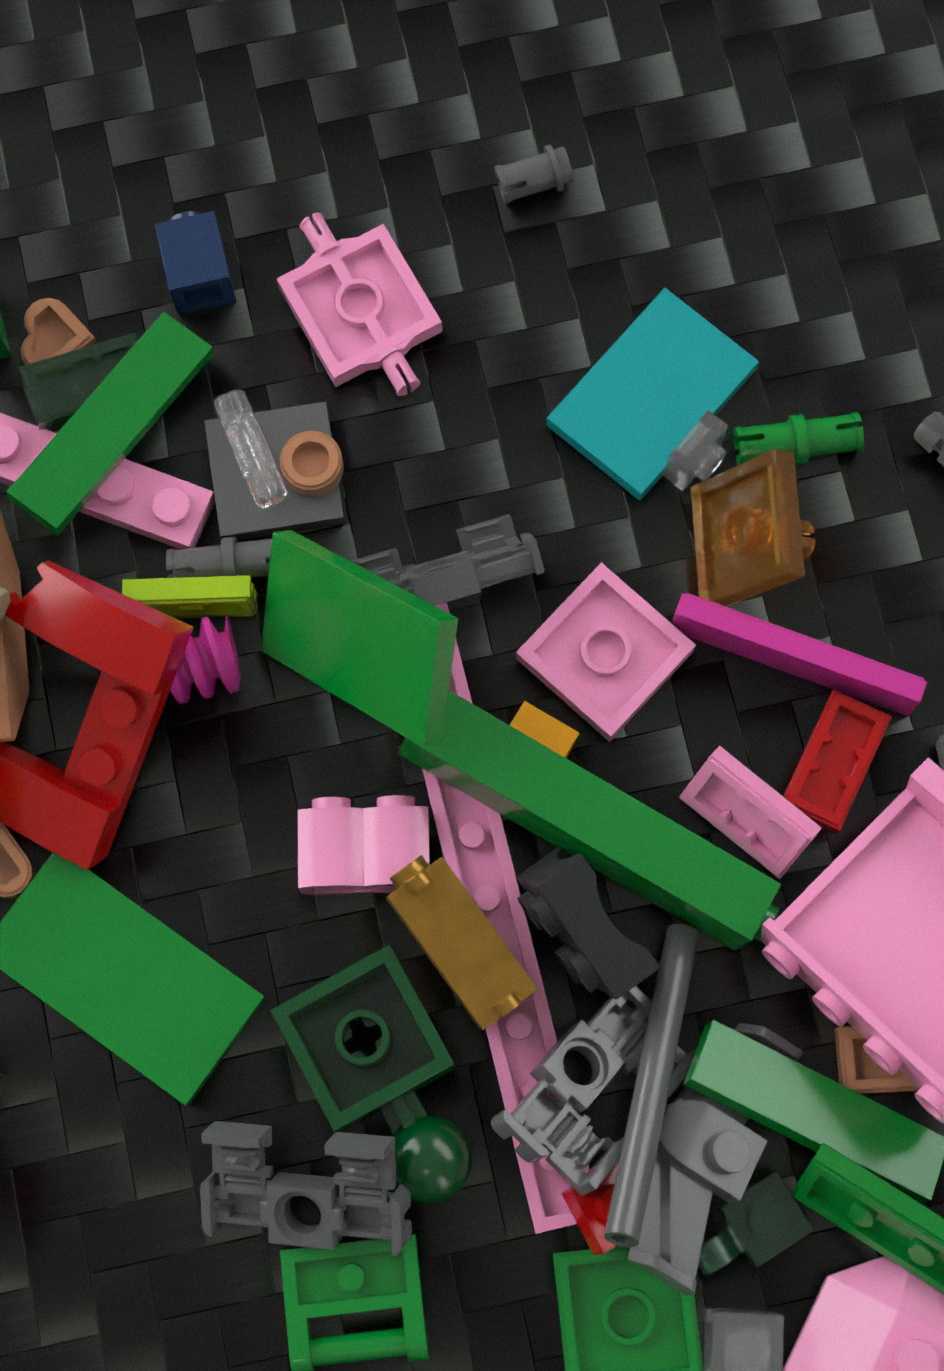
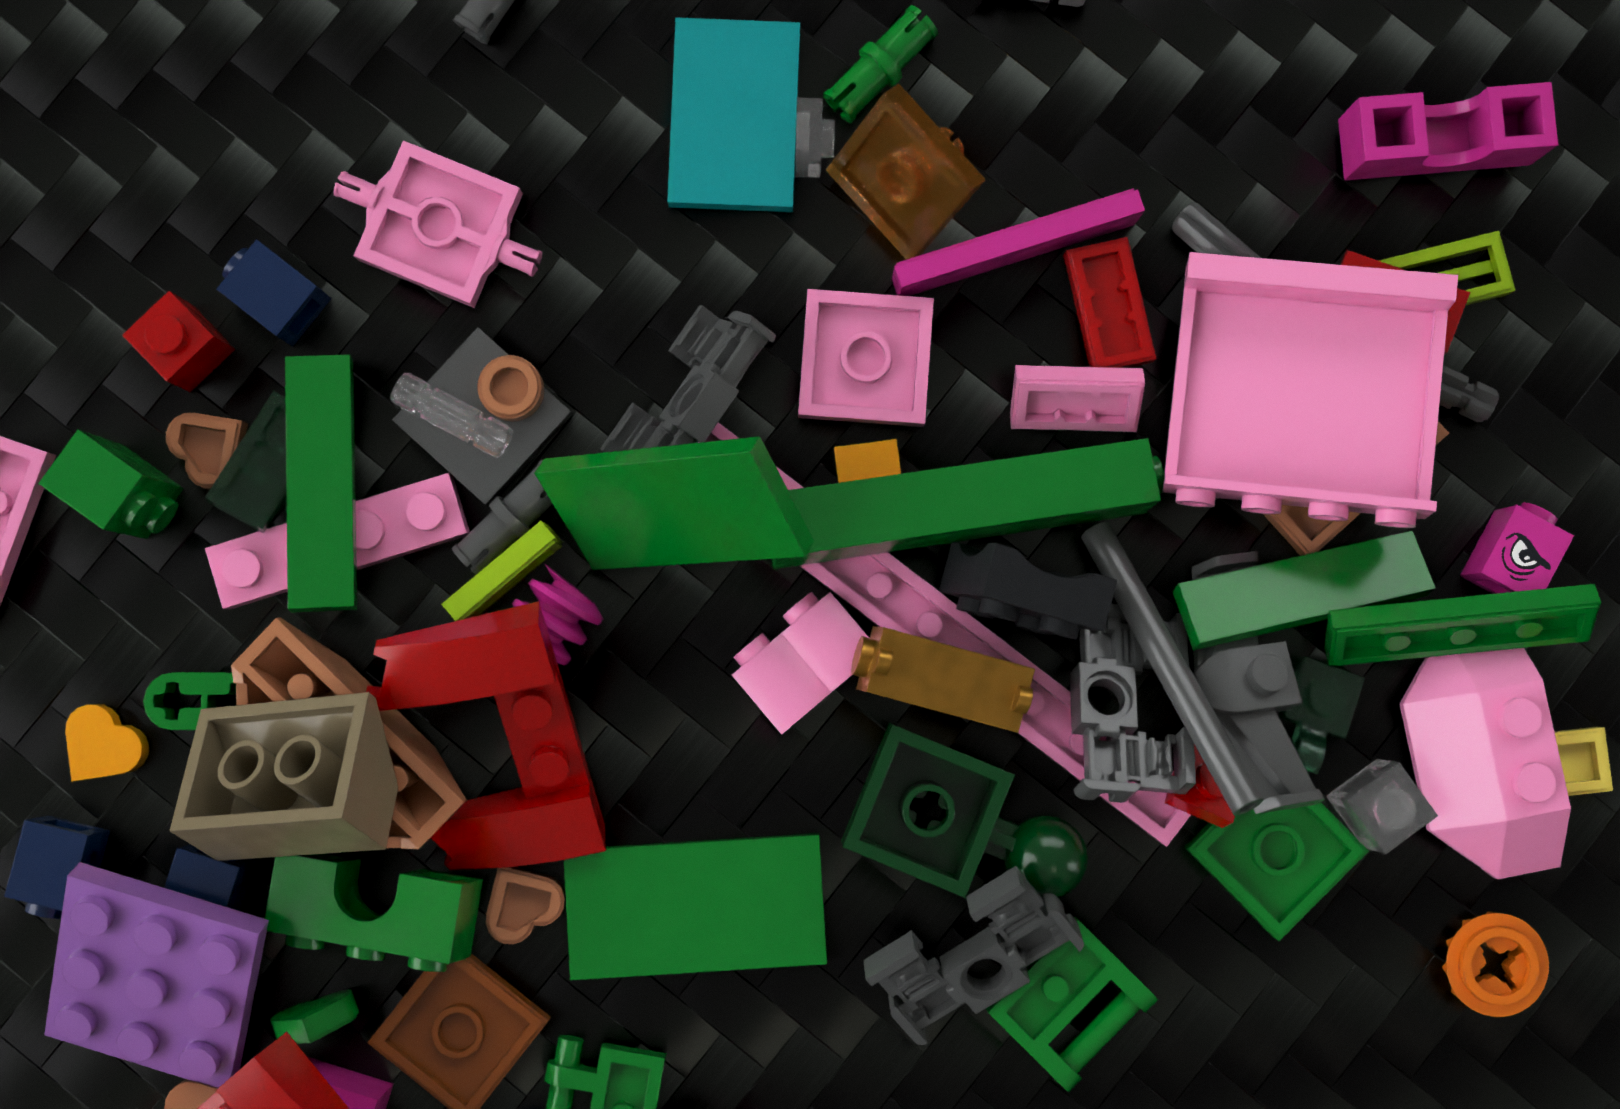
camera: 45 degrees left, 10 degrees up
none -> red brick [122,291,236,392]

